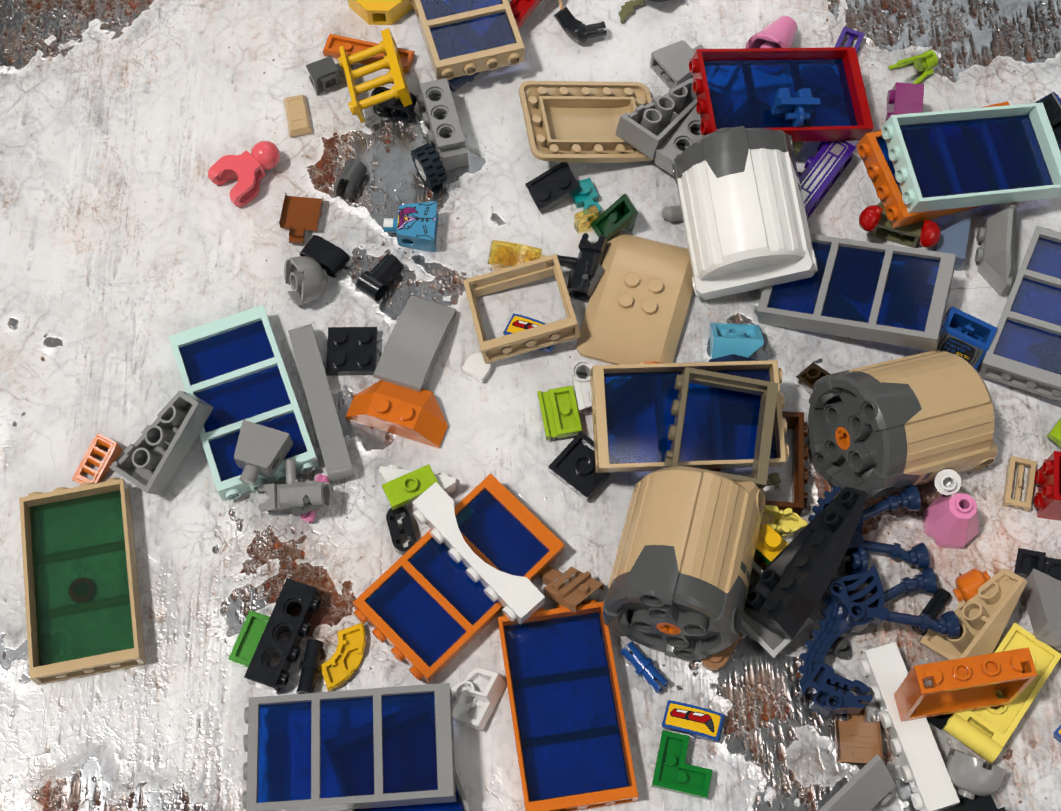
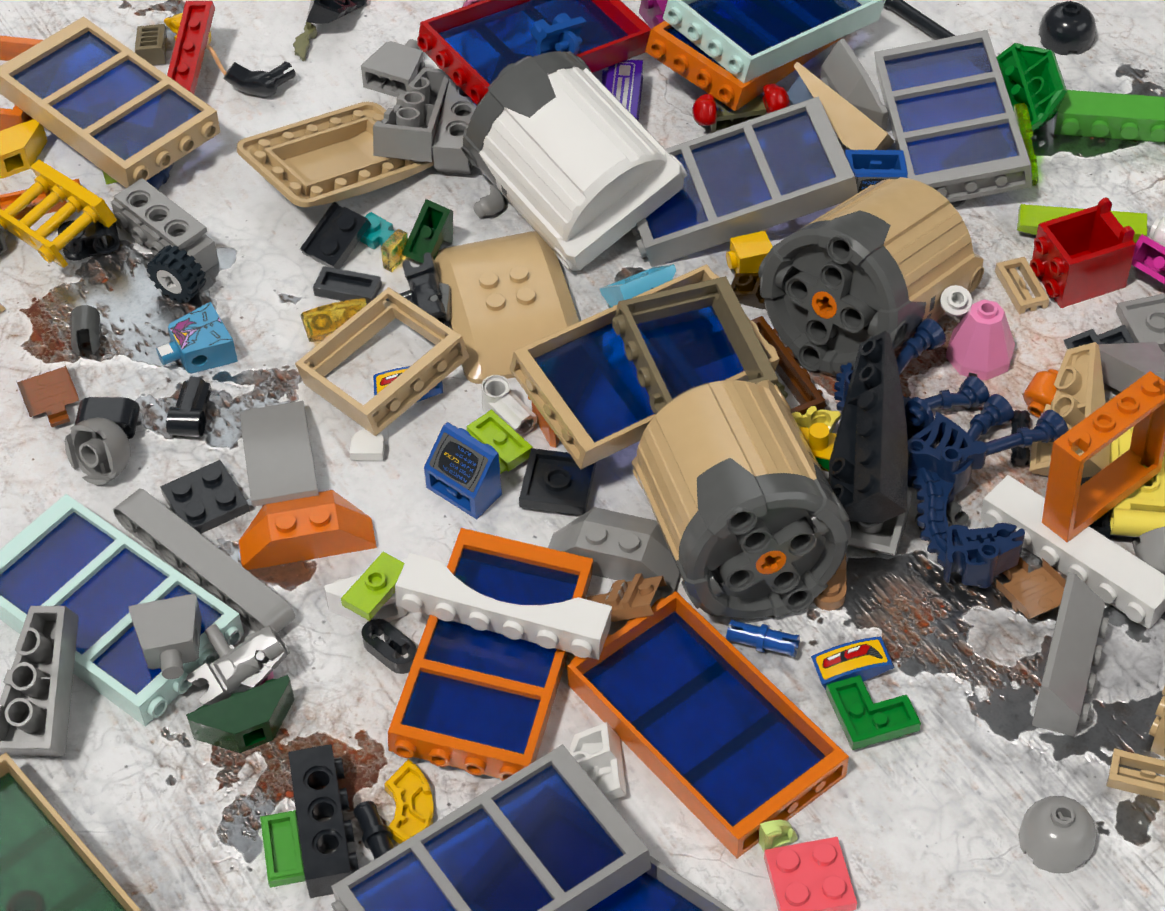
camera: 30 degrees left, 15 degrees down
none -> dark green slope [186,675,295,753]
none -> black tile [313,266,382,305]
none -> blue slope [424,422,502,520]
none -> light grey wedge [548,507,680,593]
none -> yellow brick [726,230,773,273]
none -> tan wedge [794,62,894,150]

